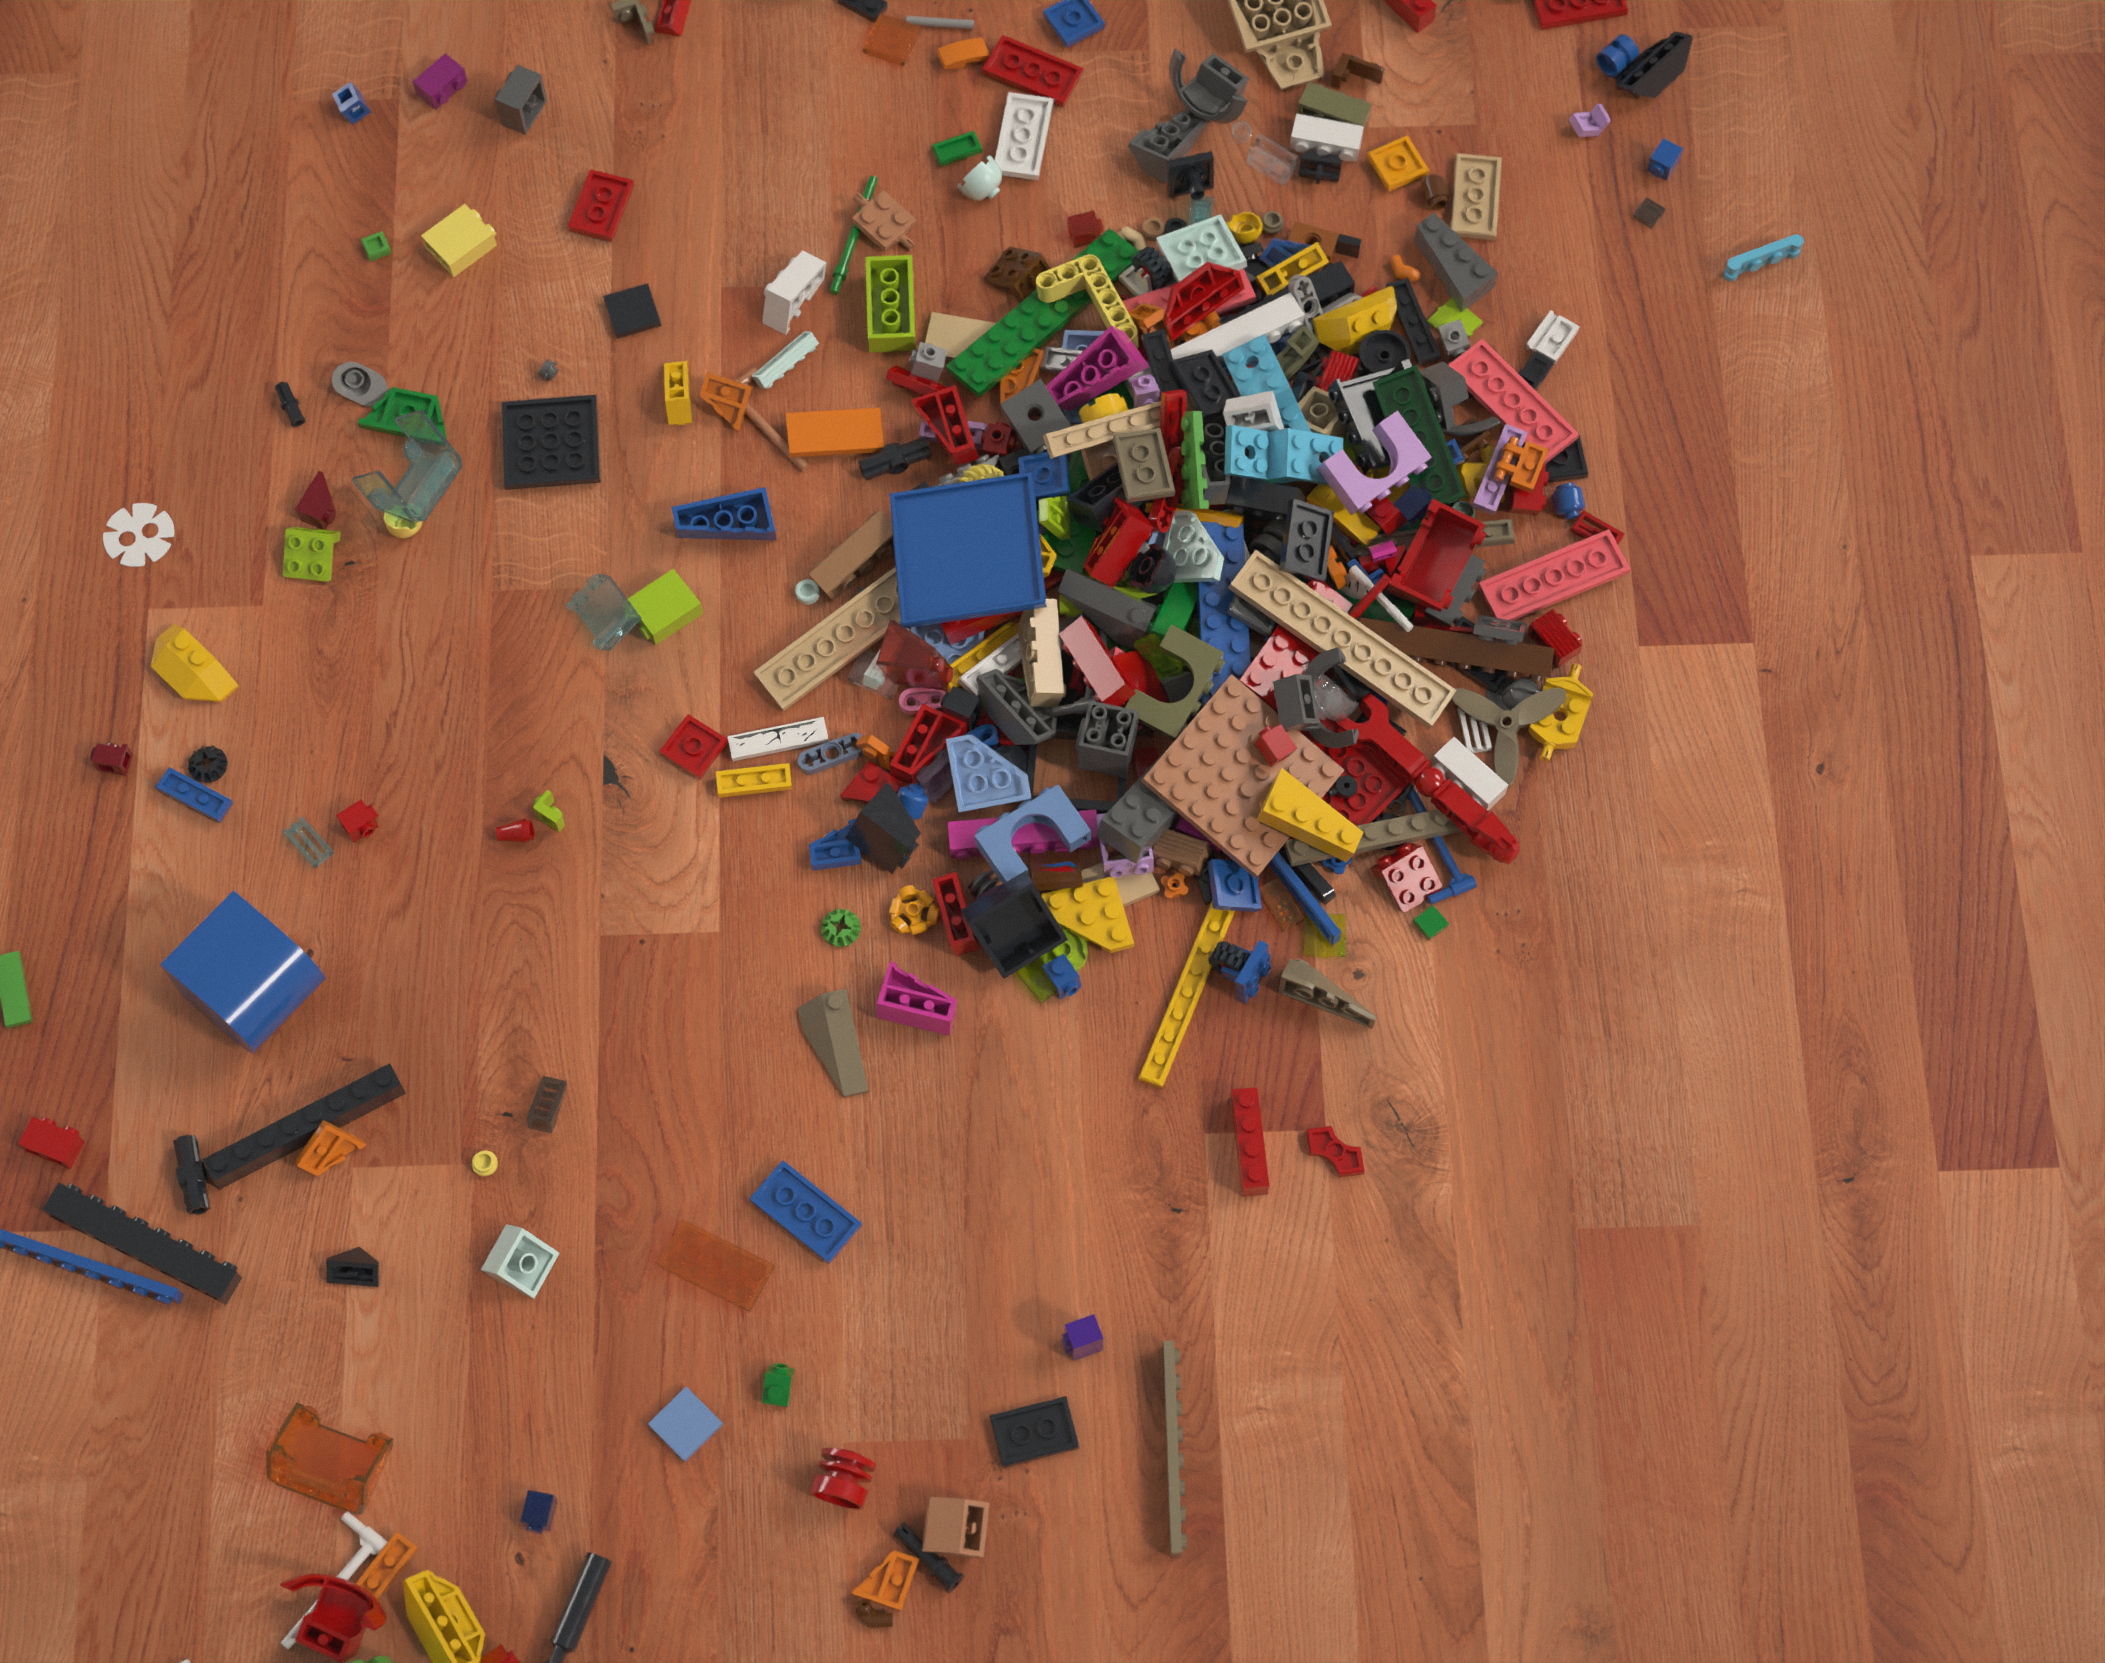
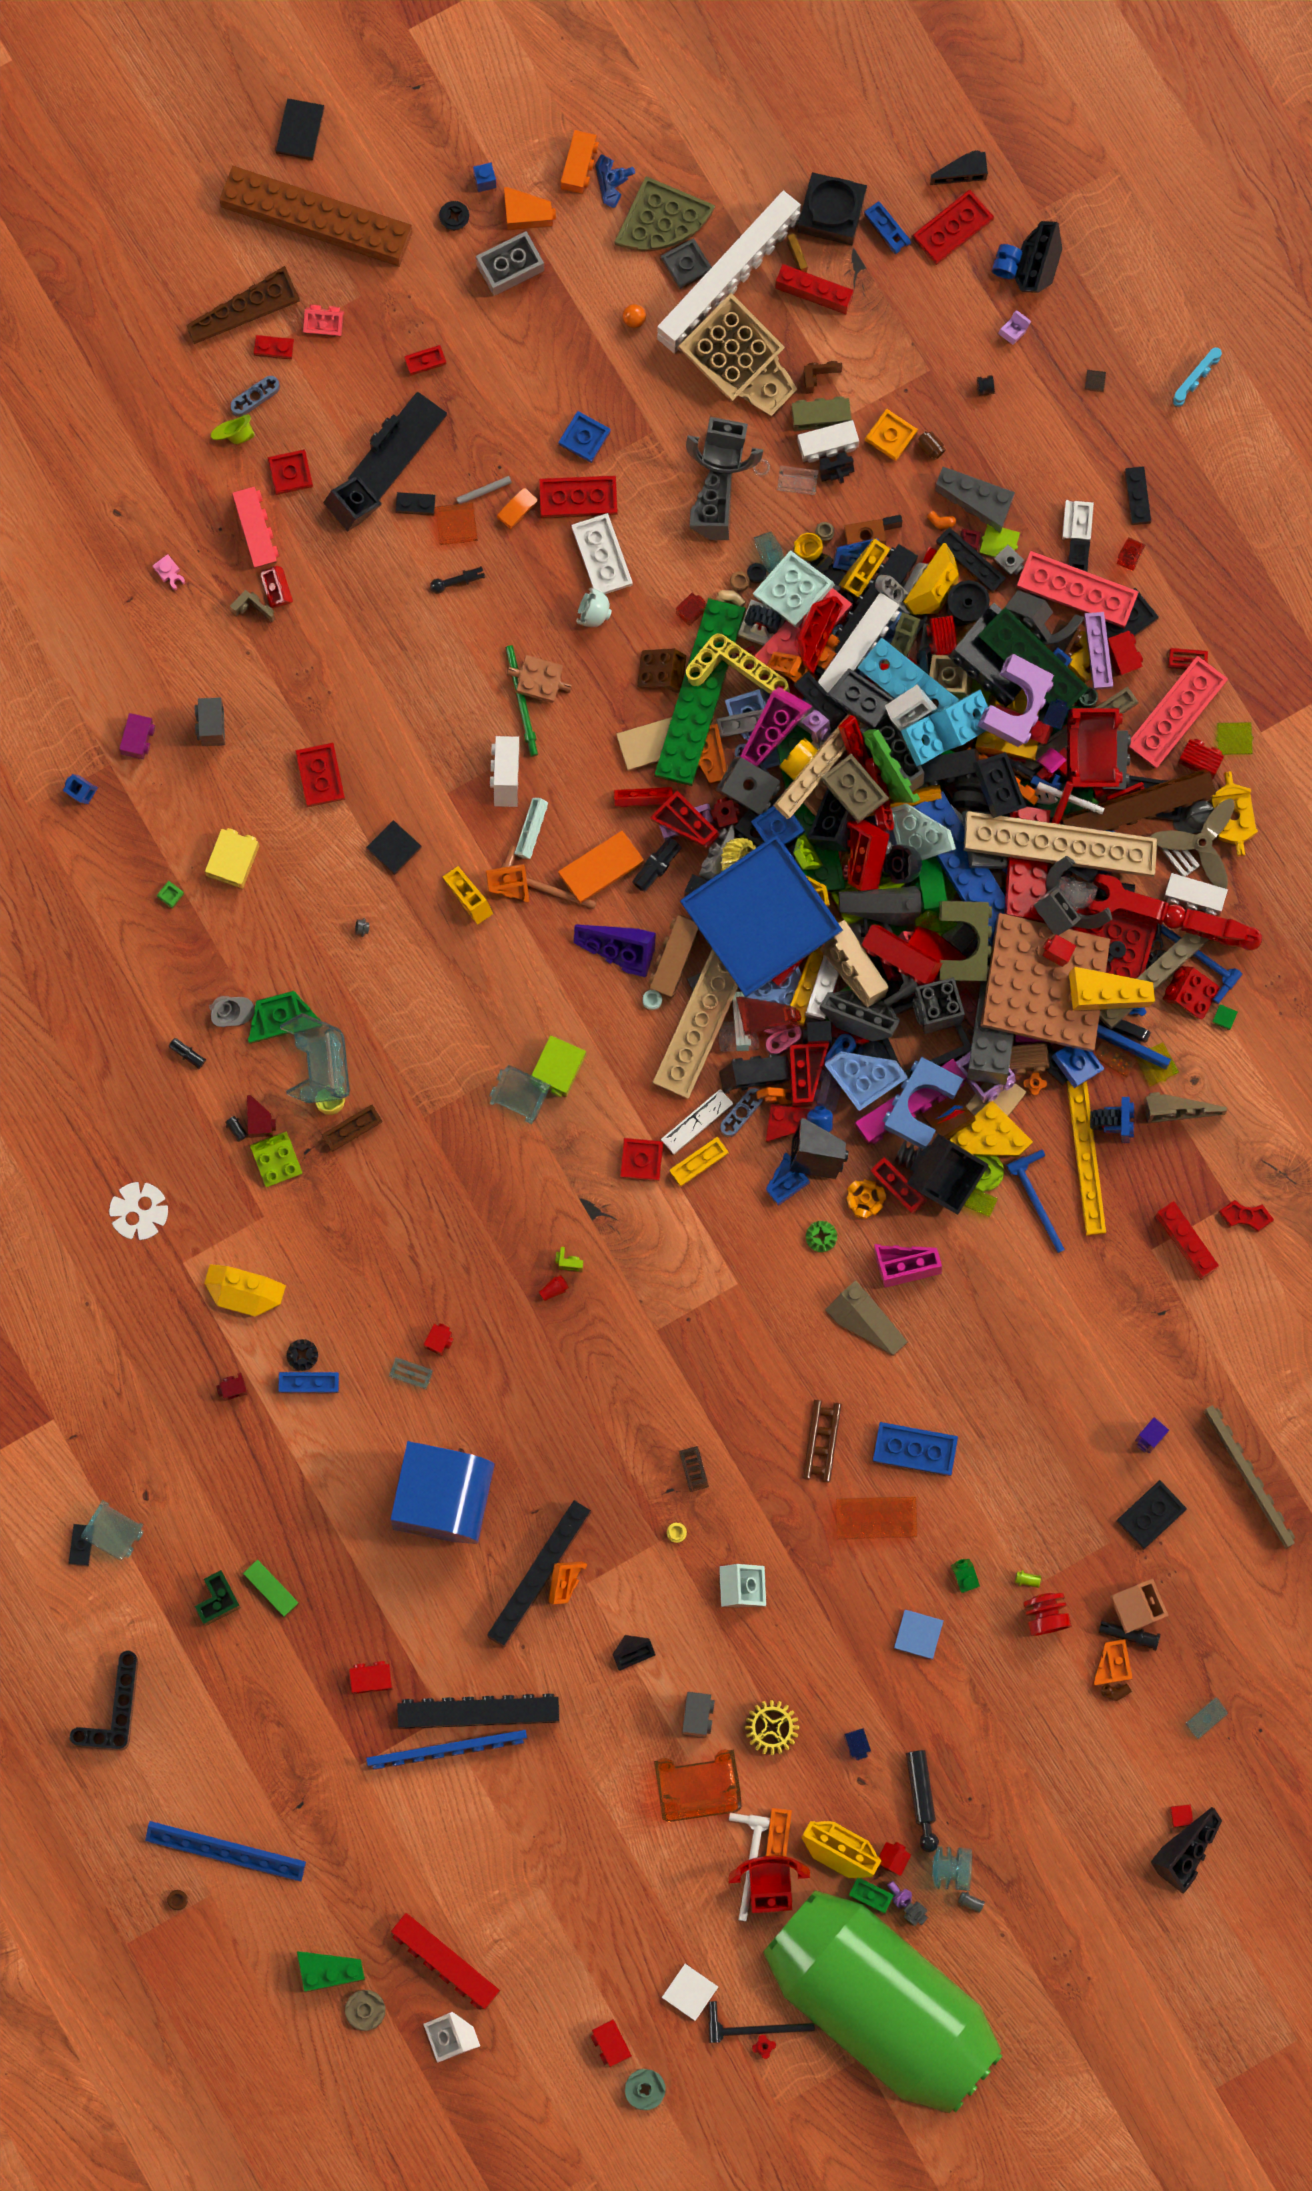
camera: 30 degrees left, 10 degrees up
black piece [173,1135,211,1215] -> none
black plate [502,395,601,490] -> none
blue wedge [671,487,777,540] -> none
lime brick [865,255,916,352] -> none
light grey brick [909,342,947,381] -> none
green tile [932,130,983,167] -> none
blue bracket [1042,954,1082,999] -> none
black plate [1167,151,1214,200] -> none
tan tile [1450,153,1502,240] -> none
dark grey plate [1473,615,1527,645] -> none
orange plate [1494,436,1549,493] -> none
blue head [1552,483,1585,519] -> none
blue brick [1647,138,1684,181] -> none
none -> black pin [225,1116,248,1142]
none -> reddish brown plate [321,1105,382,1152]
none -> black pin [430,566,485,594]
none -> dark purple wedge [574,924,656,977]
none -> dark grey brick [682,1692,715,1738]
none -> black wedge [719,1054,791,1094]
none -> light yellow gear [745,1700,799,1755]
none -> reddish brown bar [803,1400,842,1482]
none -> dark red tile [961,528,981,551]
none -> black wheel [977,375,995,396]
none -> blue bar [1006,1149,1065,1253]
none -> lime pin [1015,1570,1041,1588]
none -> clear red slope [1117,537,1146,571]
none -> black plate [1125,466,1151,525]
none -> clear neon green piece [1216,722,1254,755]

